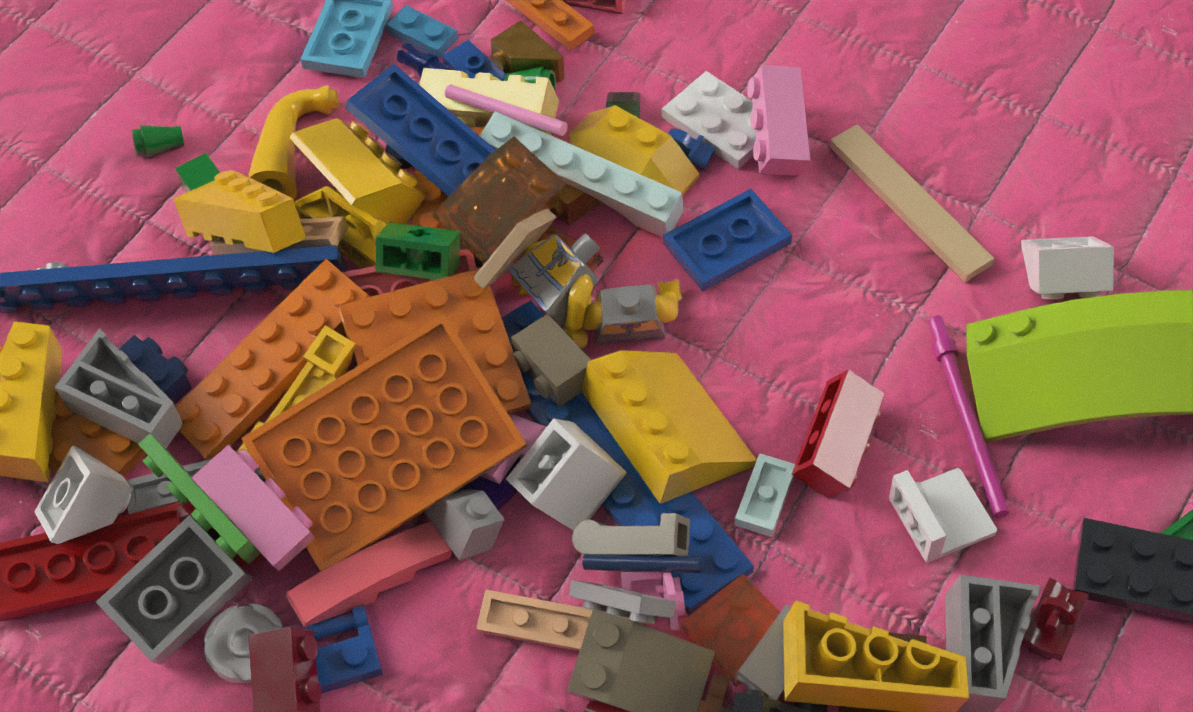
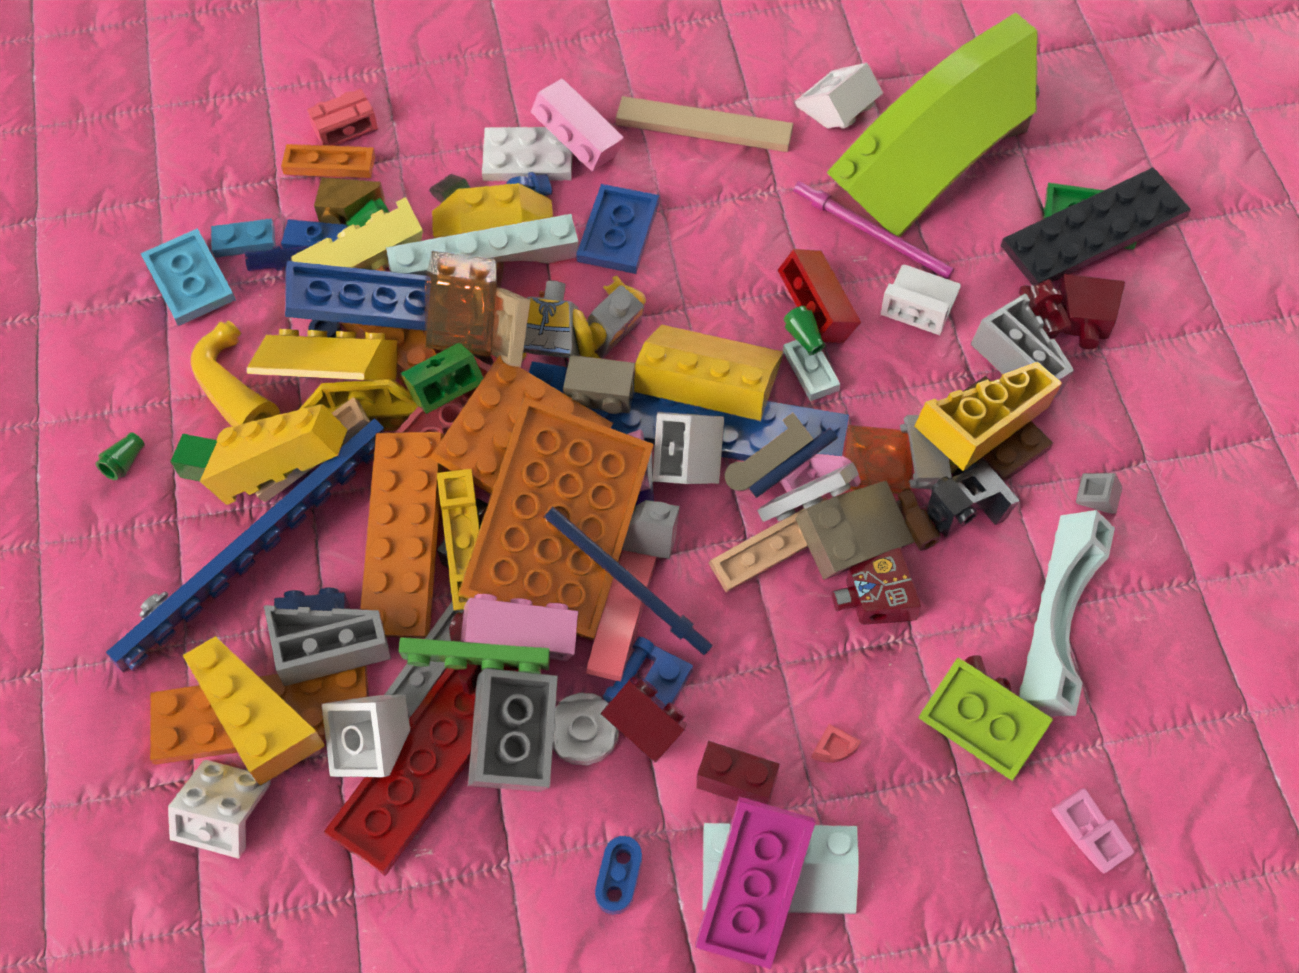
camera: 45 degrees left, 5 degrees up
bright pink bar [445,84,568,136] -> none
none -> dark blue bar [544,507,713,655]
none -> green cone [783,306,826,355]
none -> dark red torso [1058,274,1125,349]

